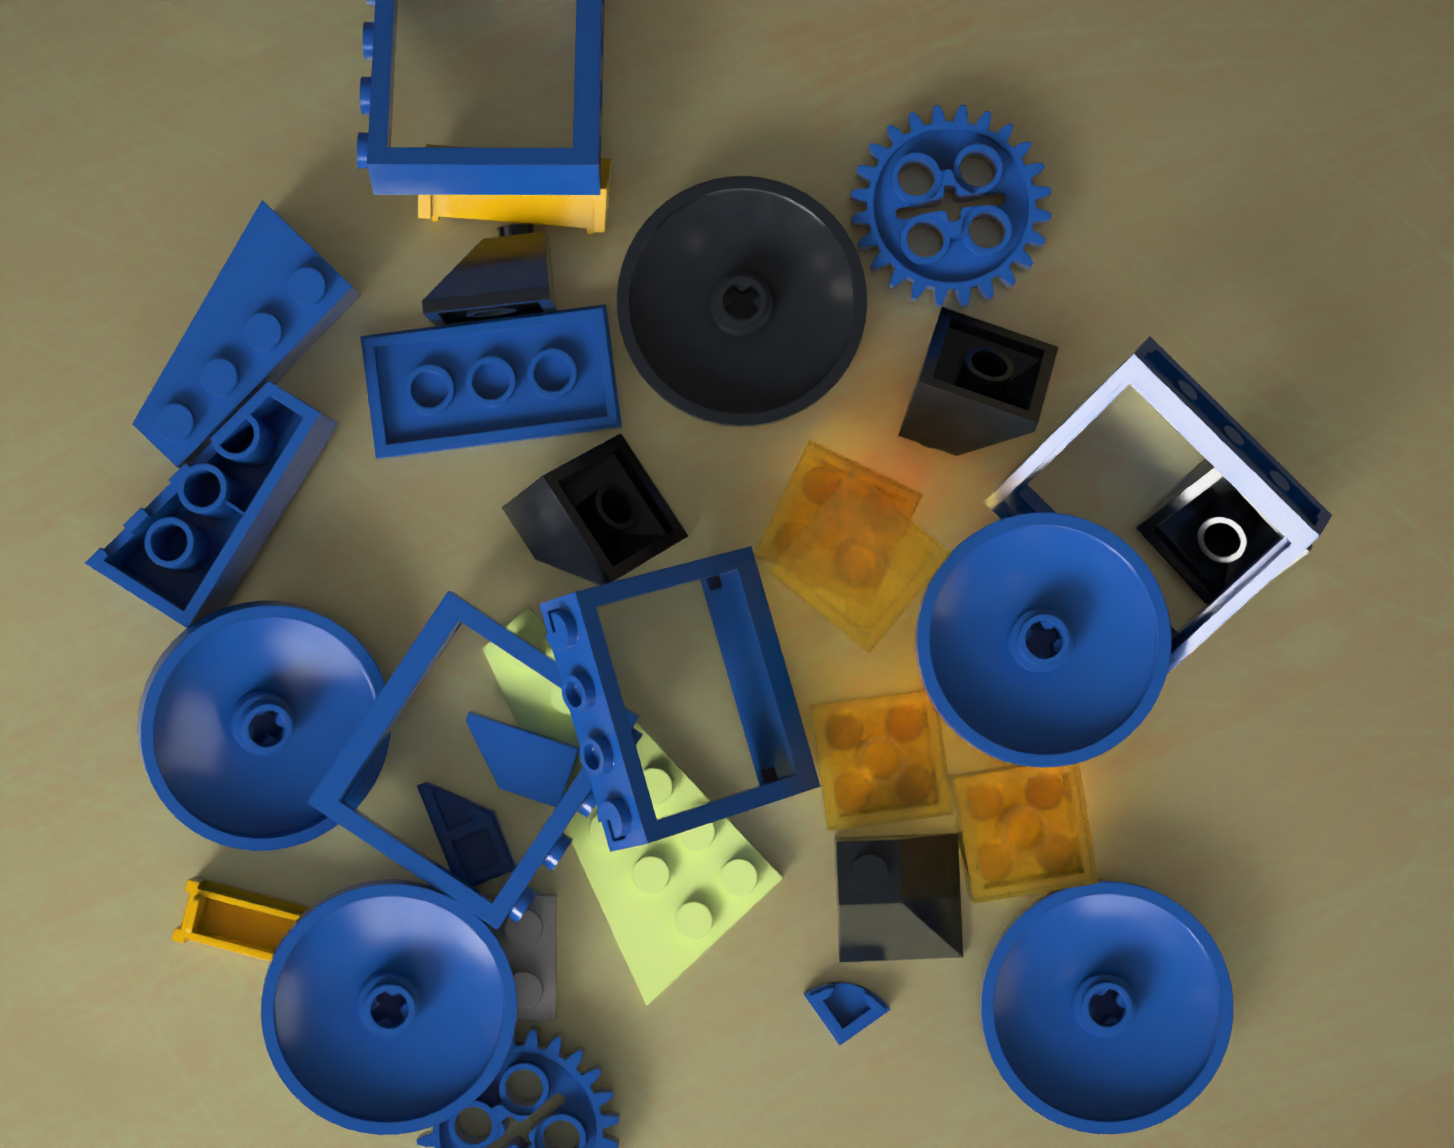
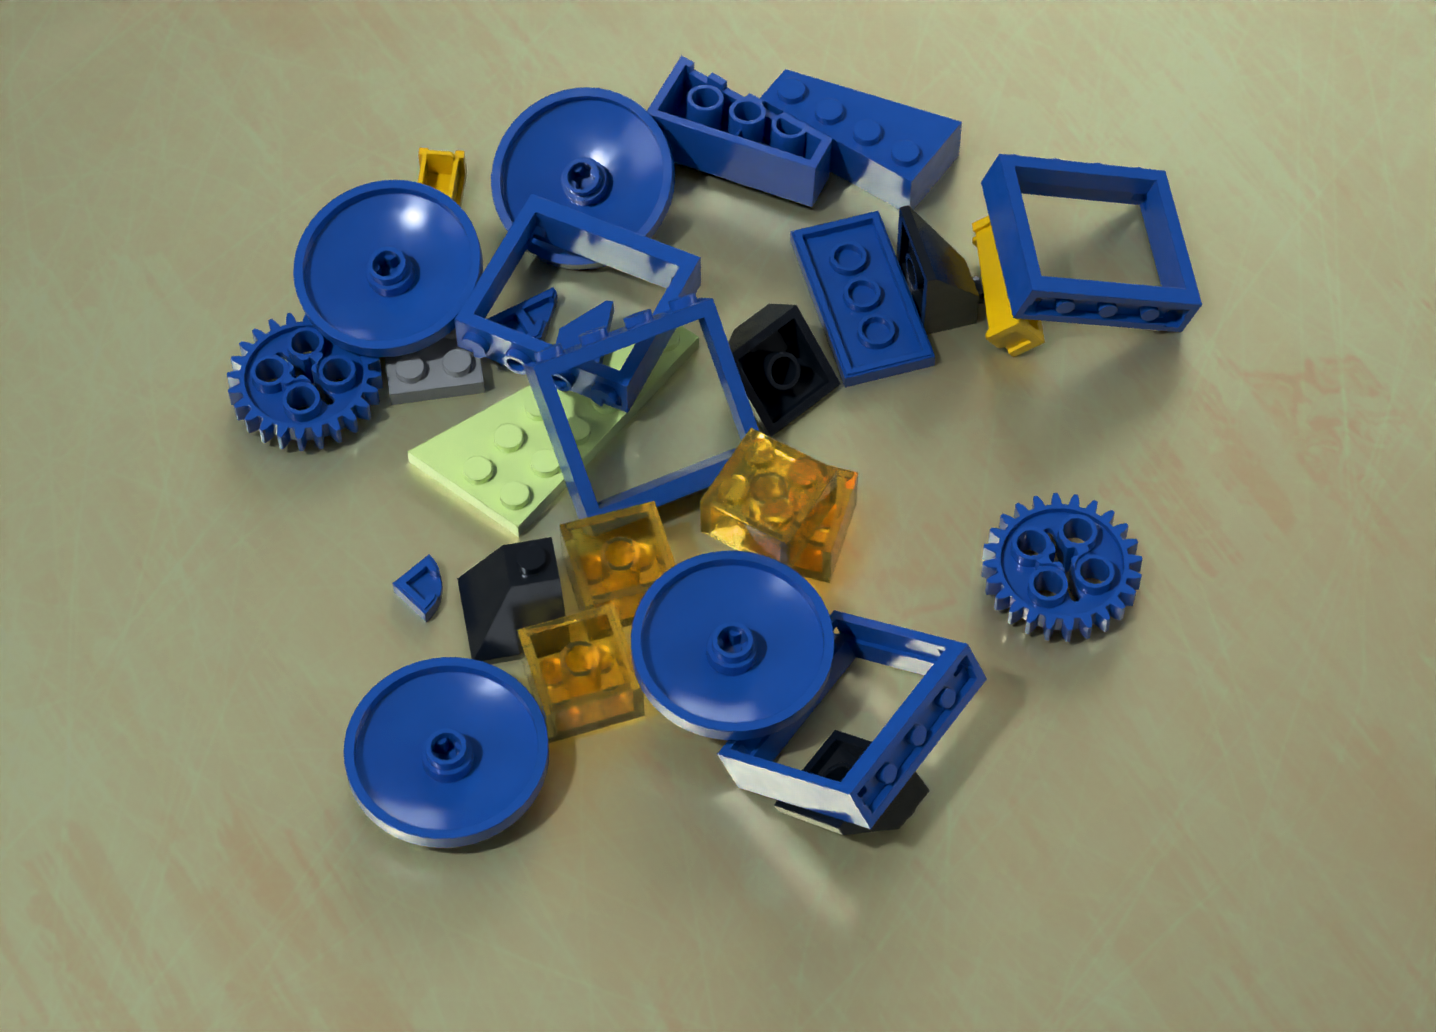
camera: 75 degrees right, 30 degrees down
black dish [617,176,867,428] -> none
black slope [898,307,1058,456] -> none

